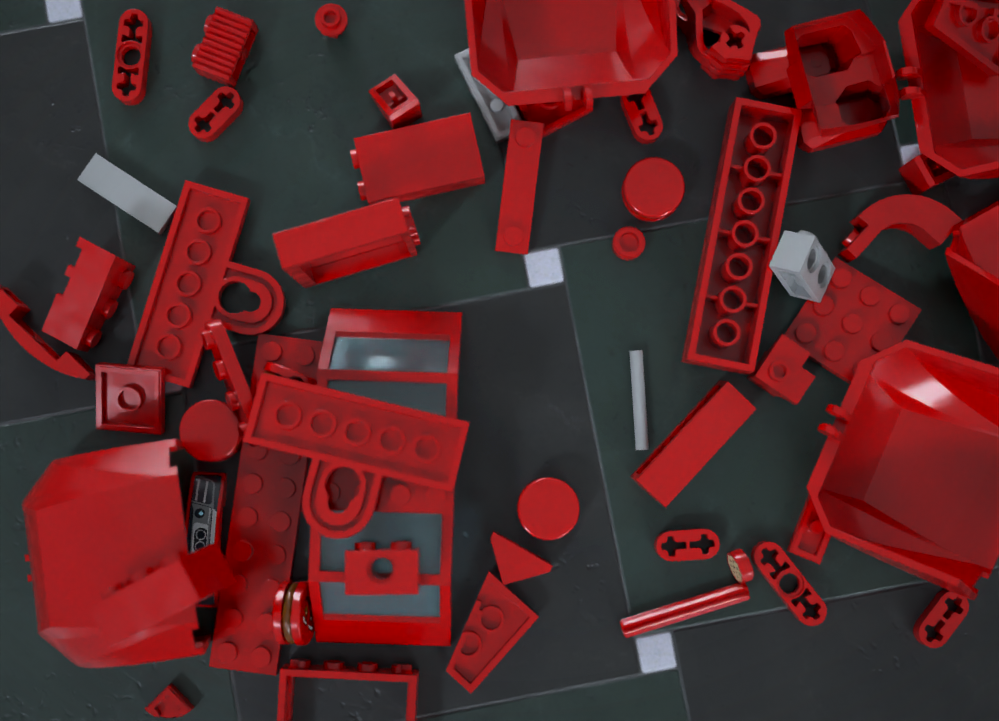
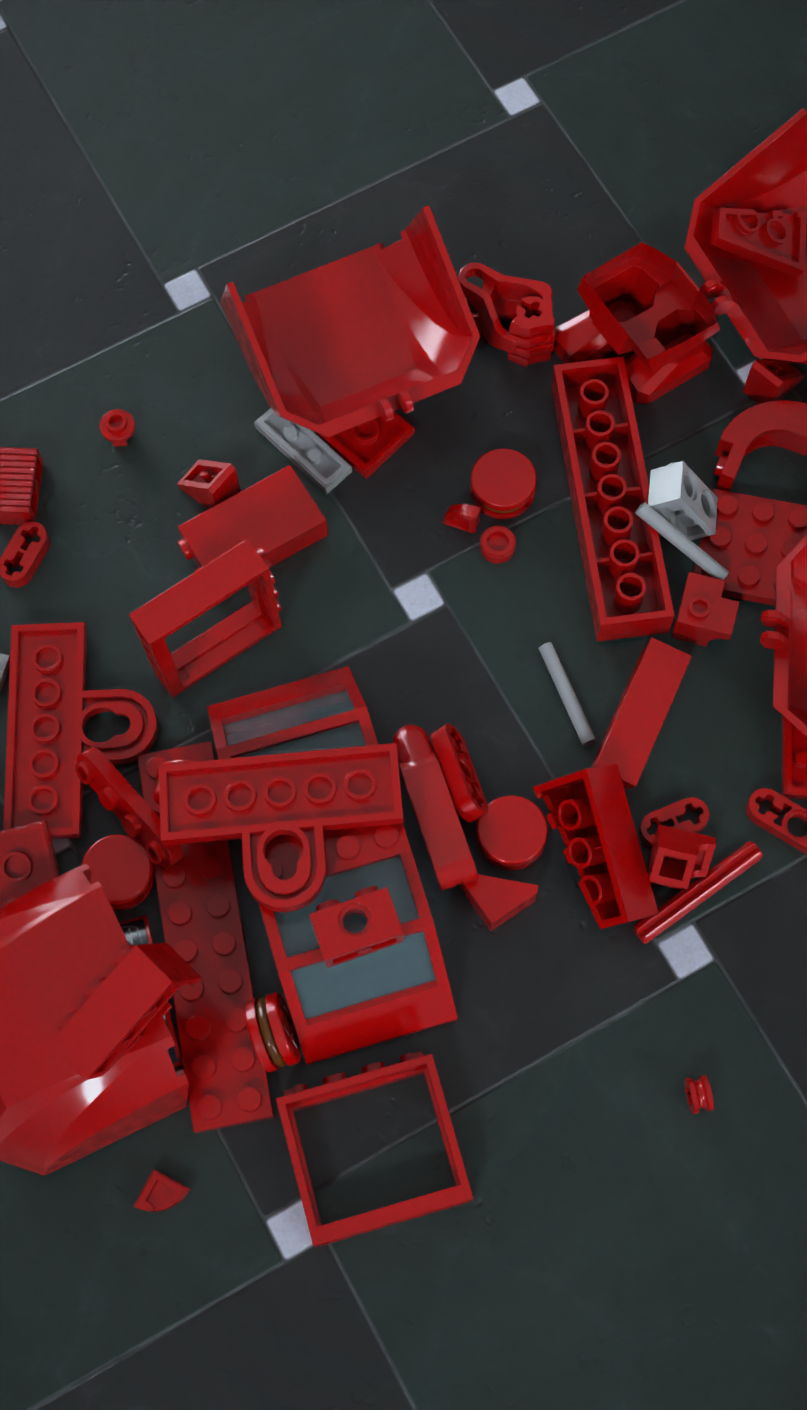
camera: 15 degrees left, 15 degrees down
red wing [446,571,539,694] -> none
red plate [495,119,544,255] -> none
red beam [620,89,663,144] -> none
red tile [727,548,754,584] -> none
none -> red piece [392,724,479,891]
none -> red beam [431,723,488,823]
none -> red tile [442,504,481,534]
none -> red wedge [532,763,659,929]
none -> light grey bar [635,502,729,580]
none -> red brick [646,825,716,890]

